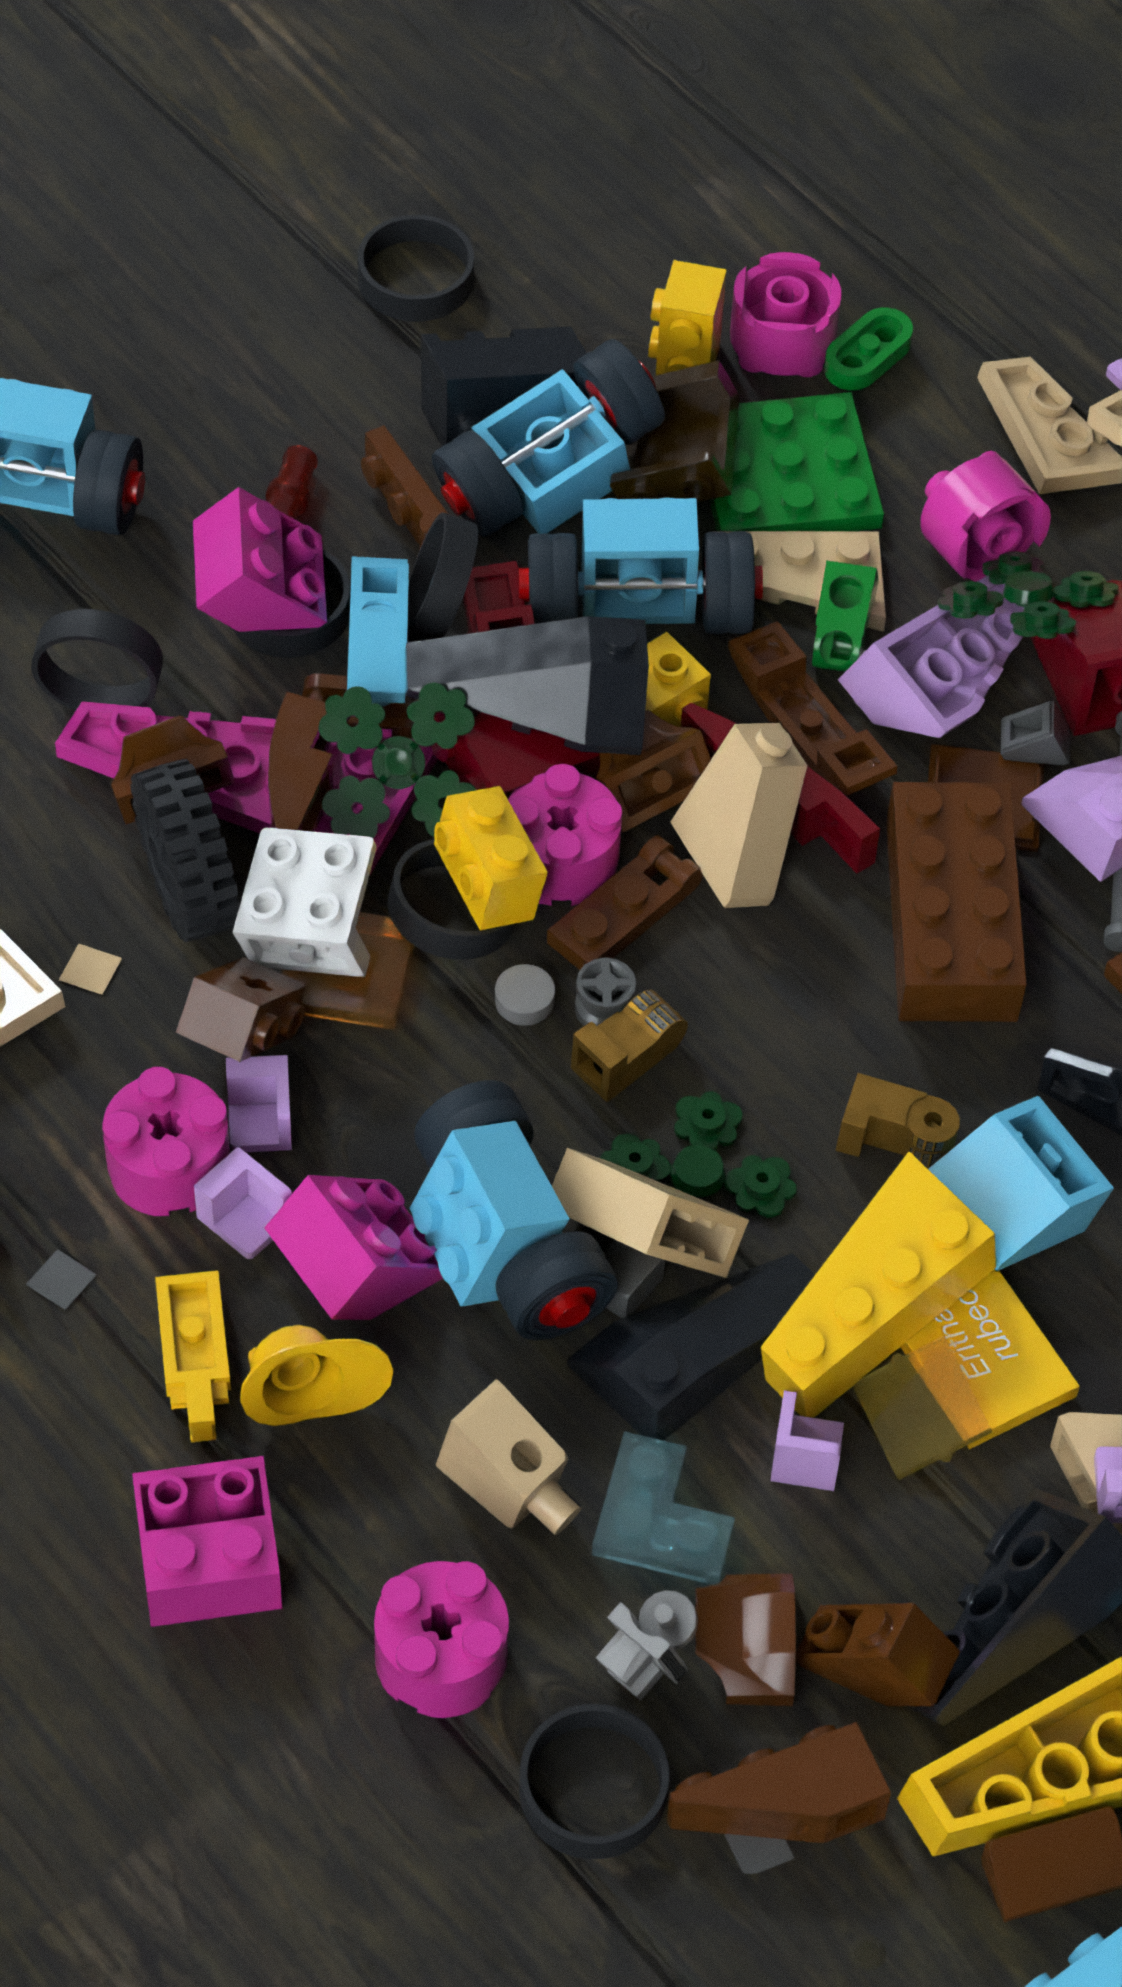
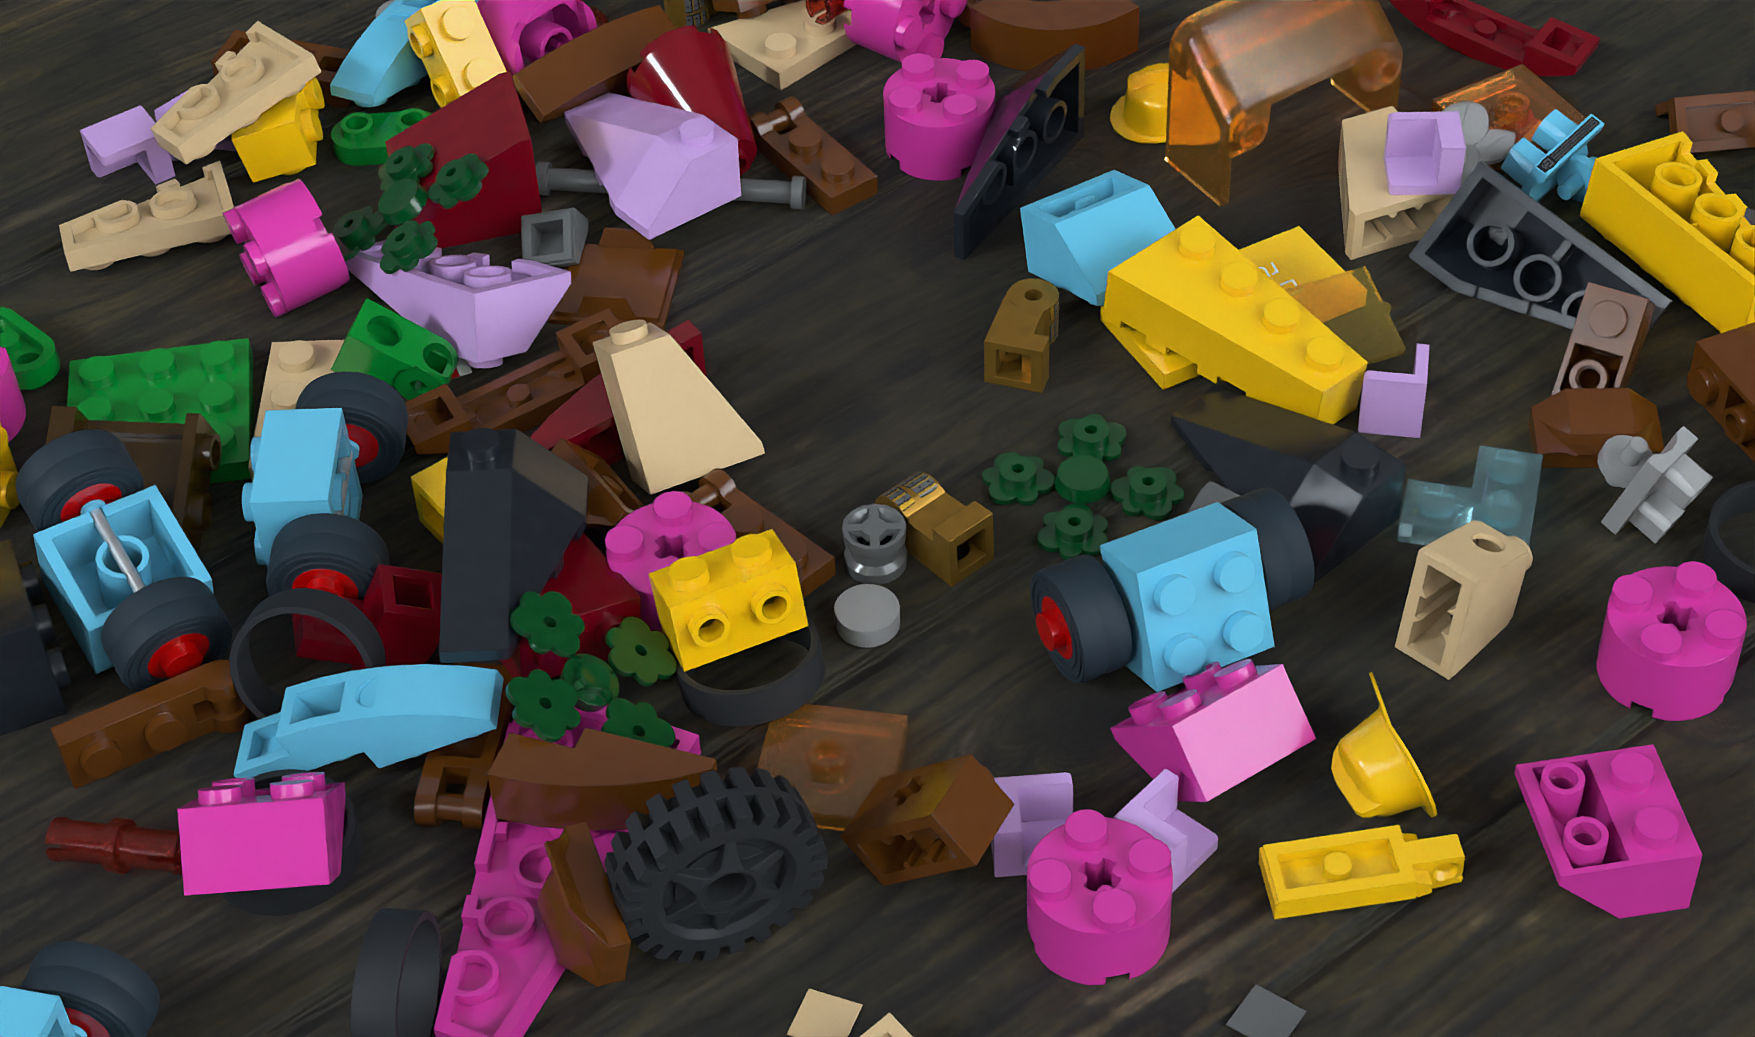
camera: 85 degrees left, 10 degrees down
white bracket [233,828,377,977] -> none
tan slope [552,1148,749,1278] -> none
reddish brown brick [886,782,1026,1022] -> none

